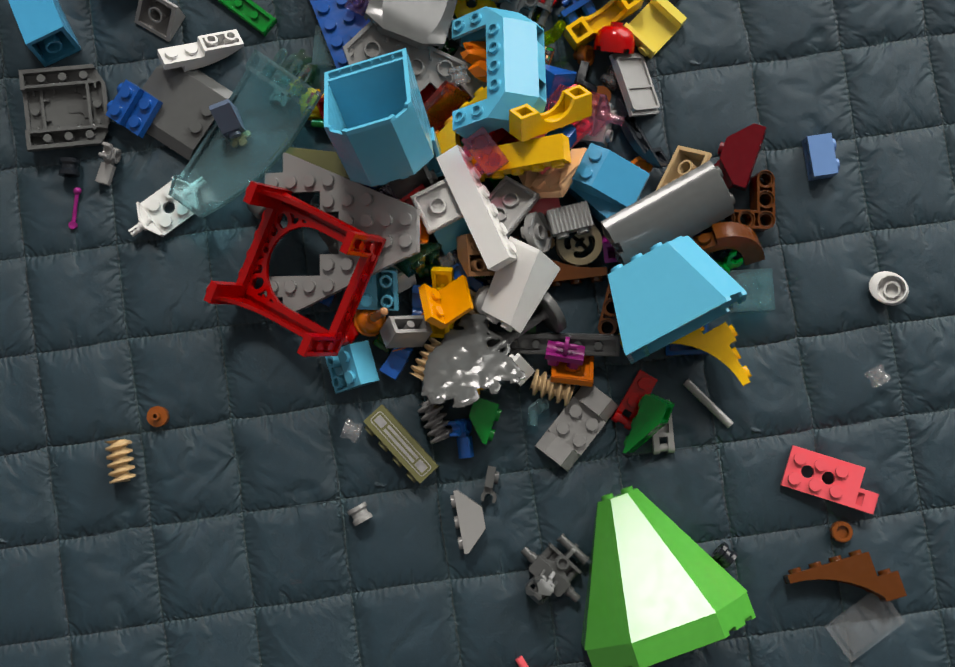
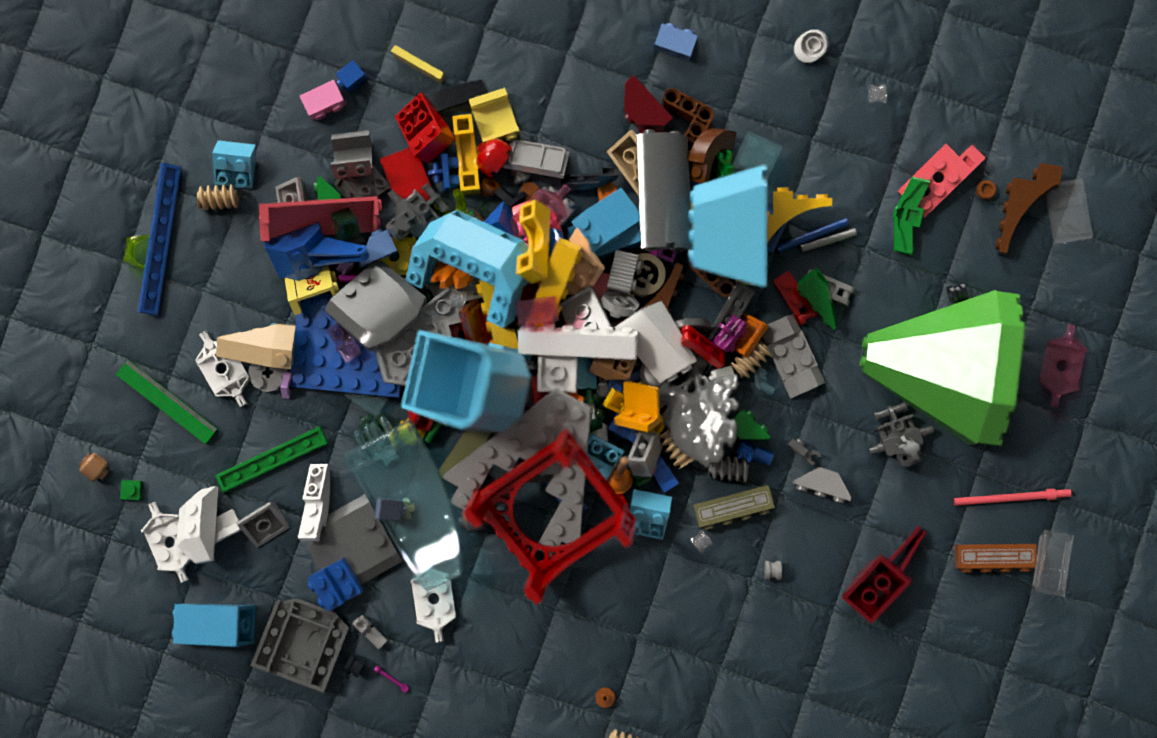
camera: 60 degrees left, 0 degrees up
none -> red plate [681,325,725,369]
none -> blue bar [776,218,849,253]
none -> dark red slope [842,525,926,624]
none -> green plate [893,176,931,255]

